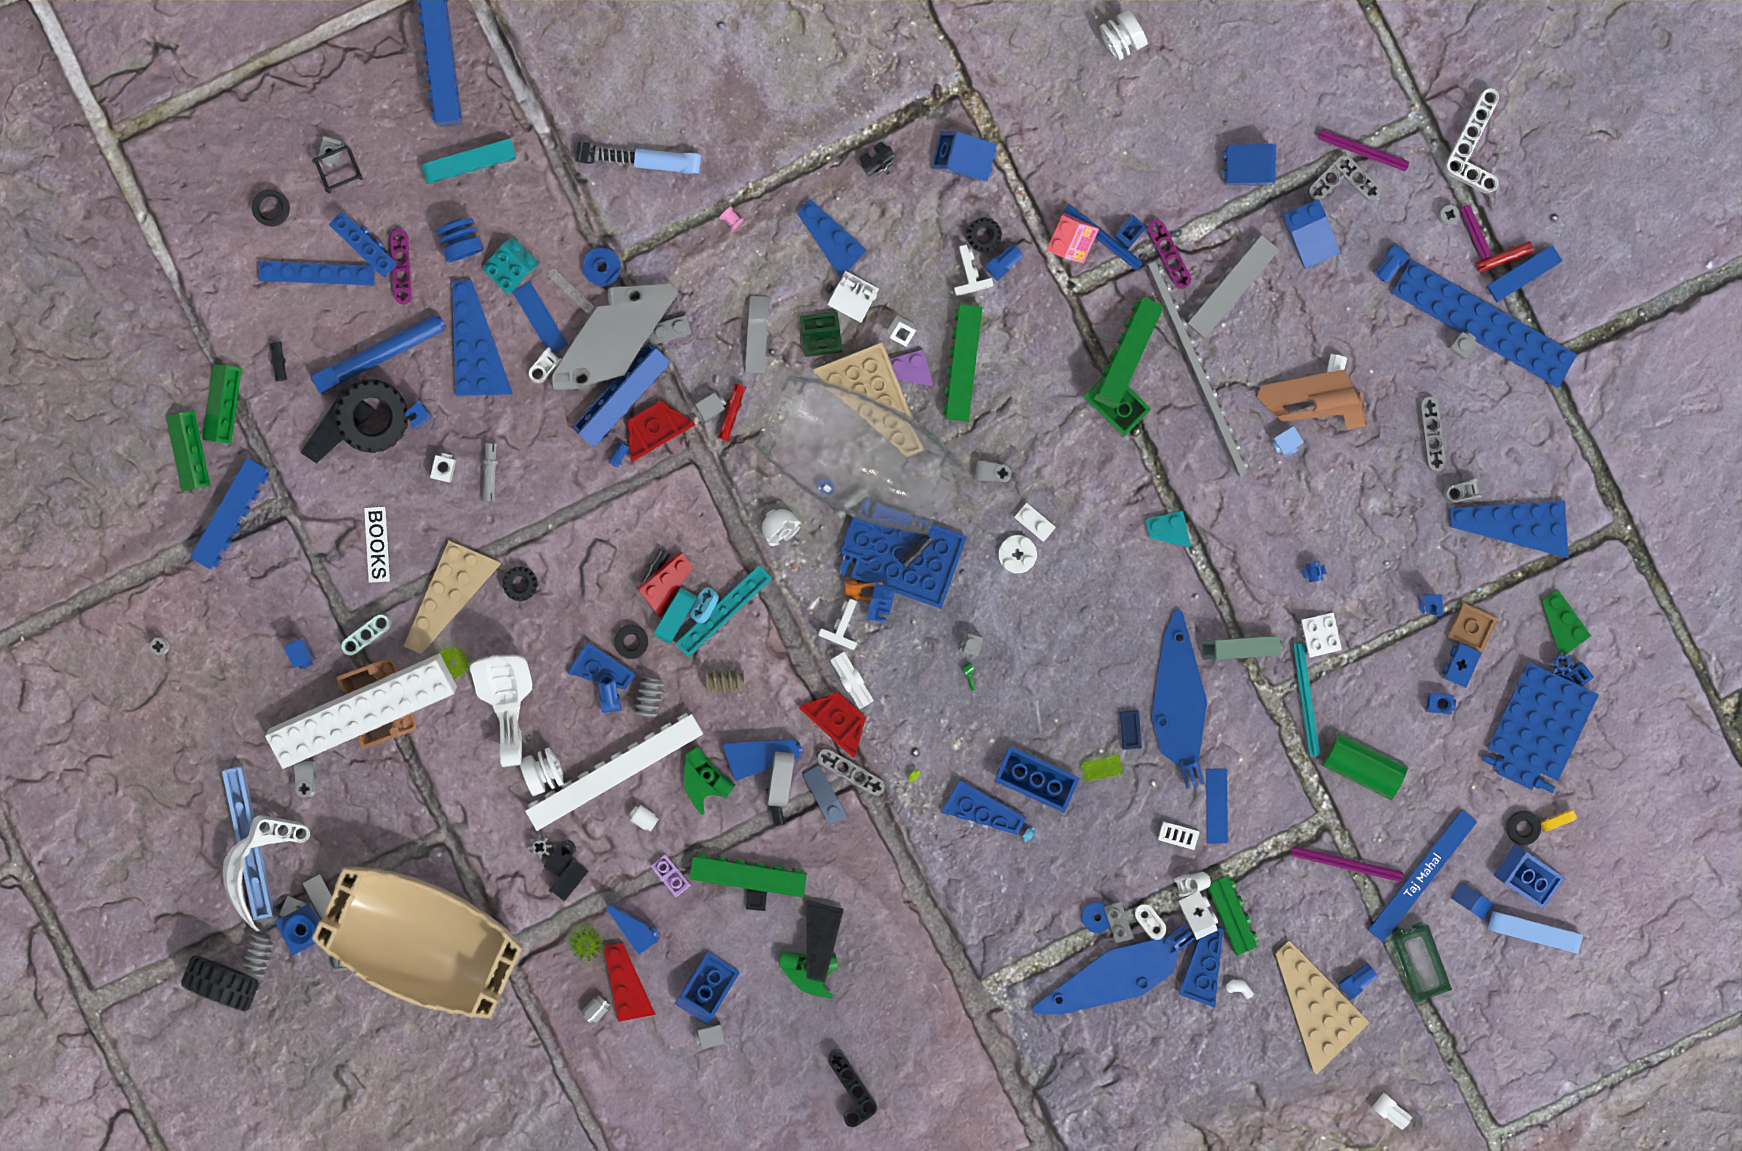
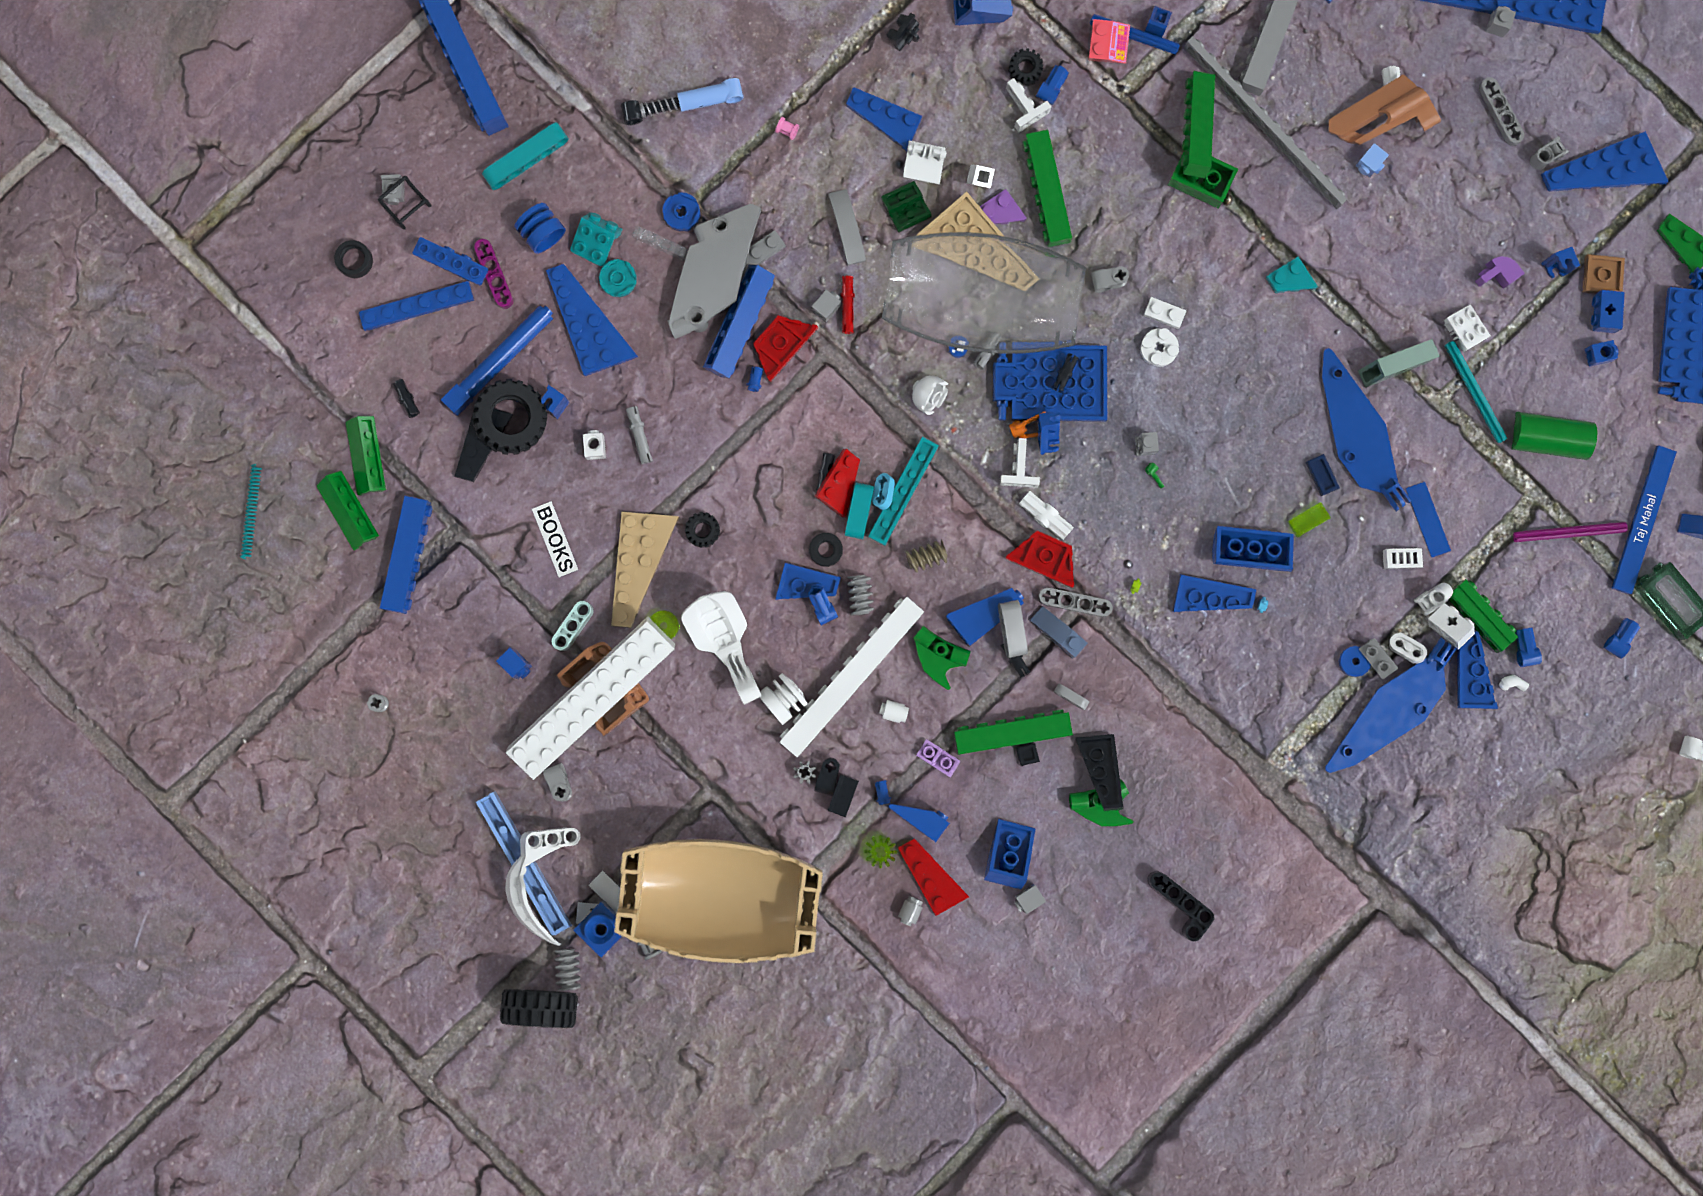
camera: 20 degrees left, 5 degrees down
blue sticker [512,281,568,353] -> none
white piece [529,347,562,384] -> none
magenta beam [1148,220,1191,289] -> none
tan wing [1275,940,1370,1075] -> none
blue gear [1302,561,1327,583] -> none
none -> teal piece [240,464,262,559]
none -> teal tile [599,259,637,297]
none -> blue pin [874,780,891,805]
none -> light grey beam [1053,683,1090,710]
none -> medium lavender brick [1475,257,1525,289]
none -> blue piece [1515,627,1542,667]

